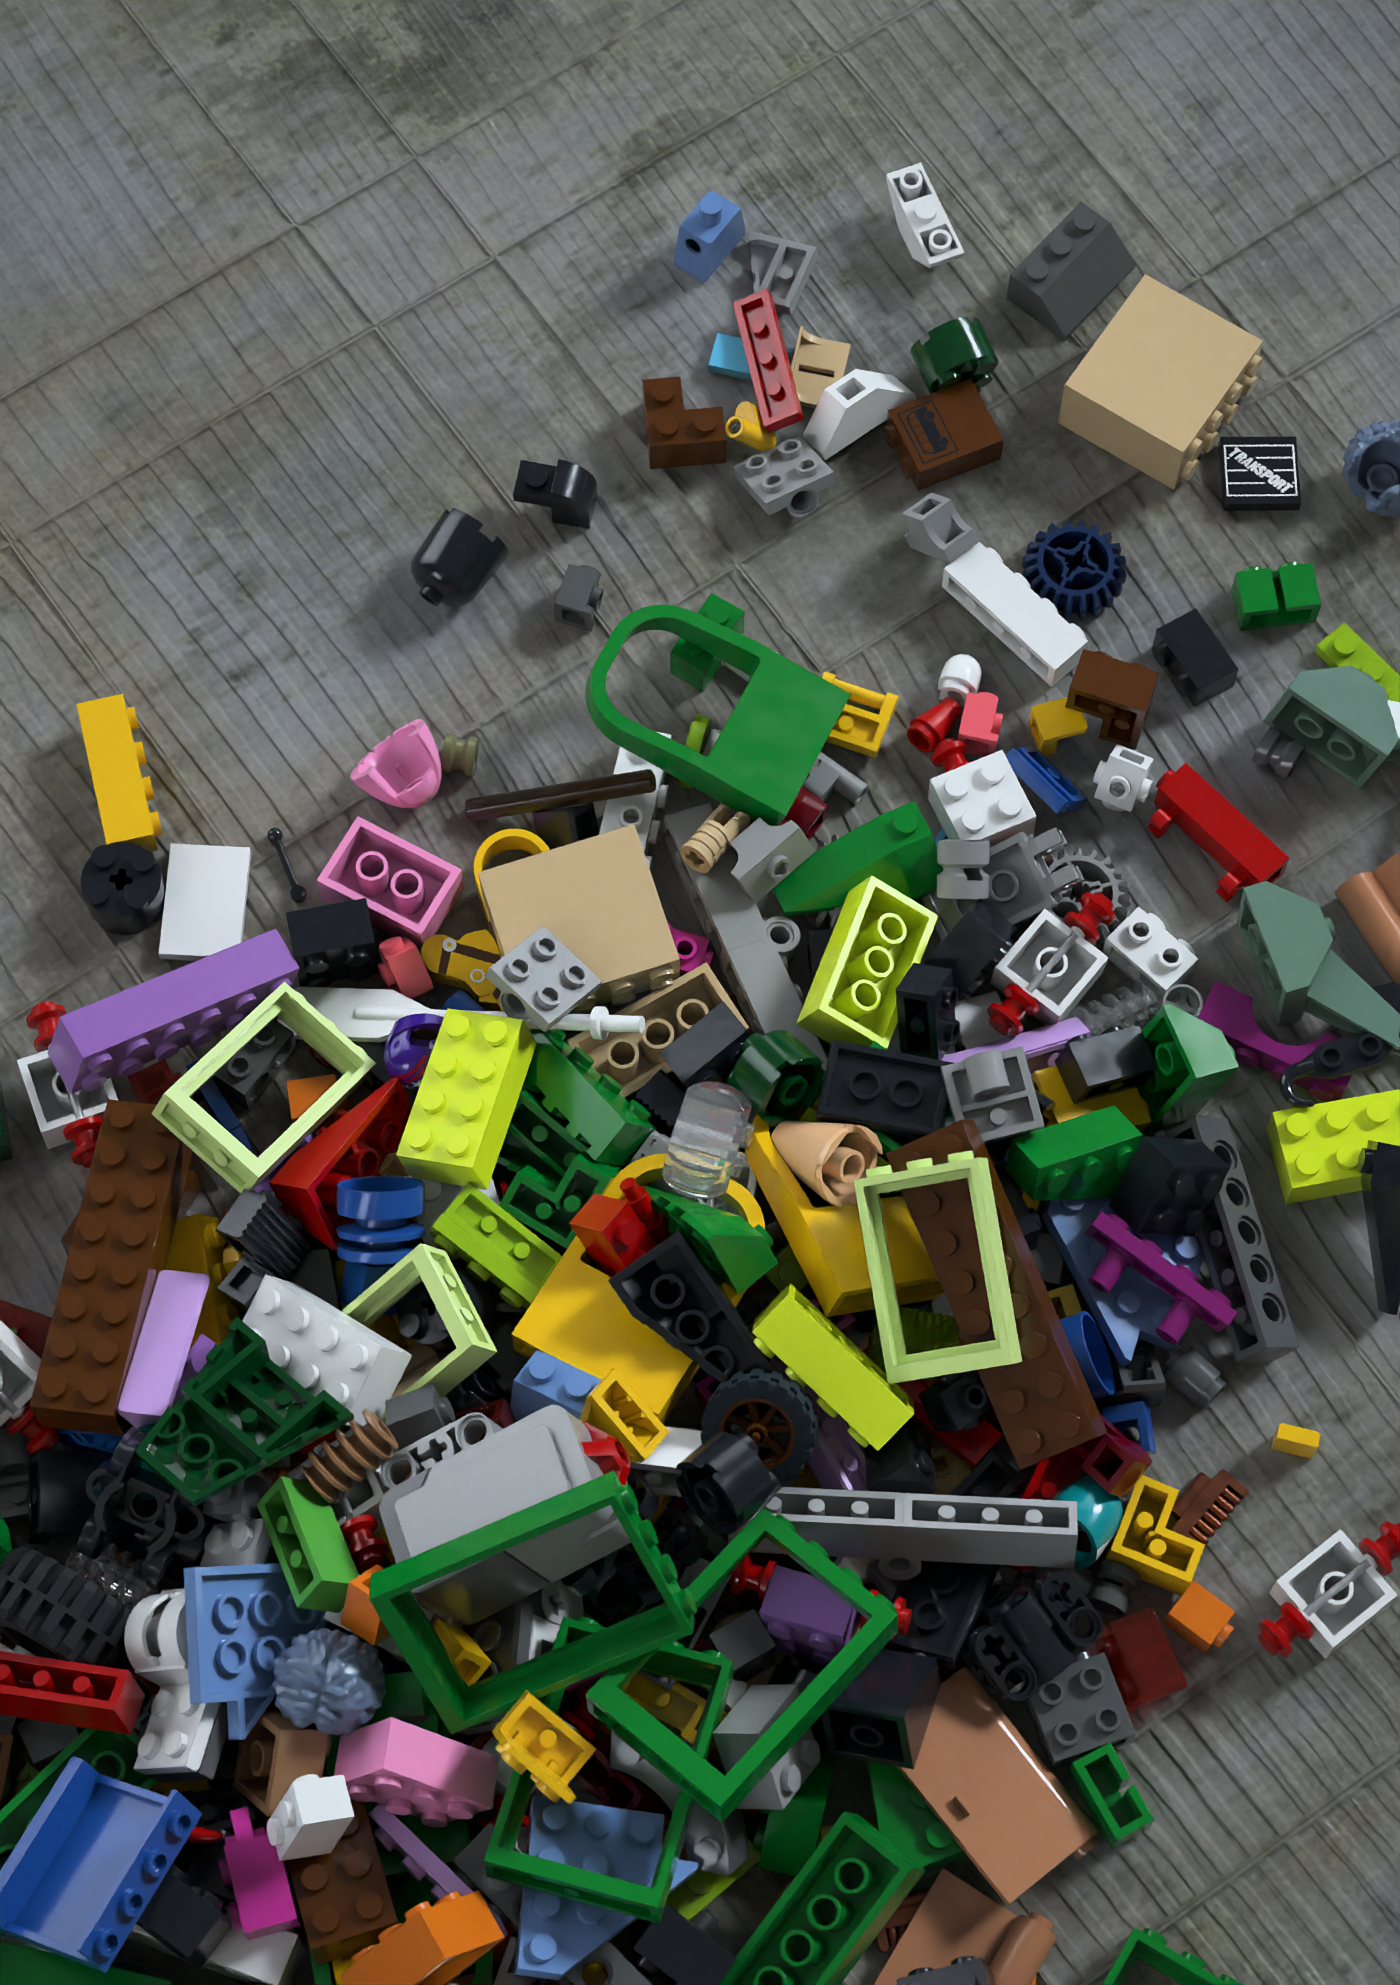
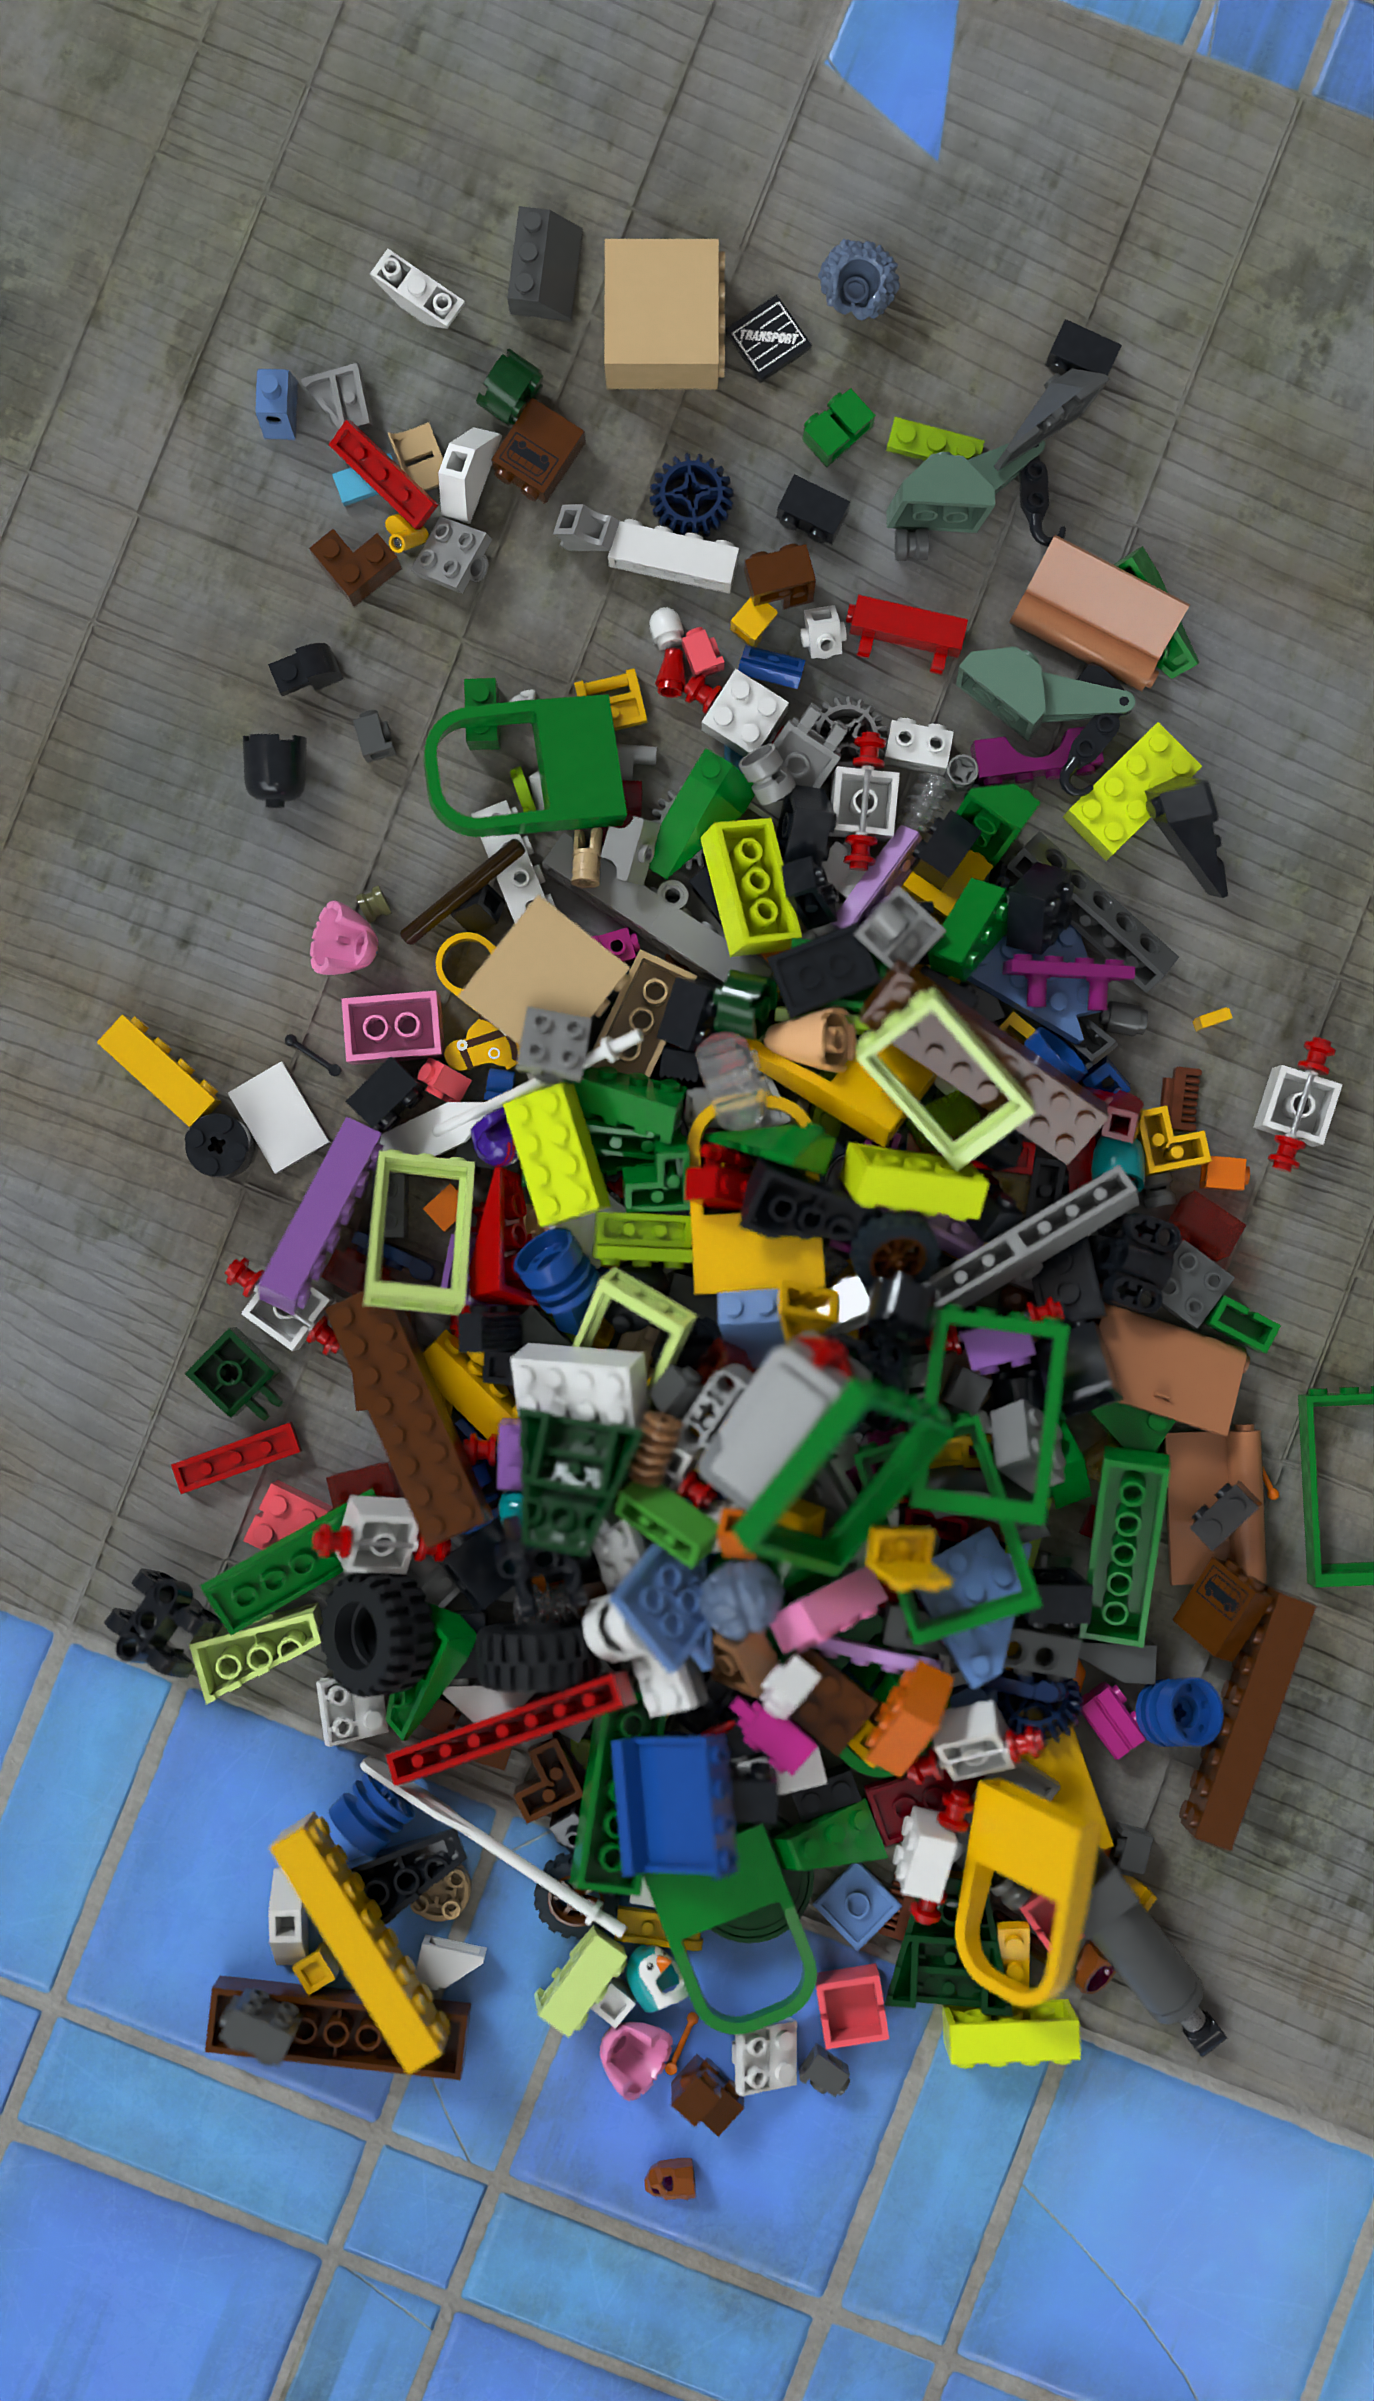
camera: 30 degrees left, 20 degrees up
lavender slope [117,1270,210,1428] -> none

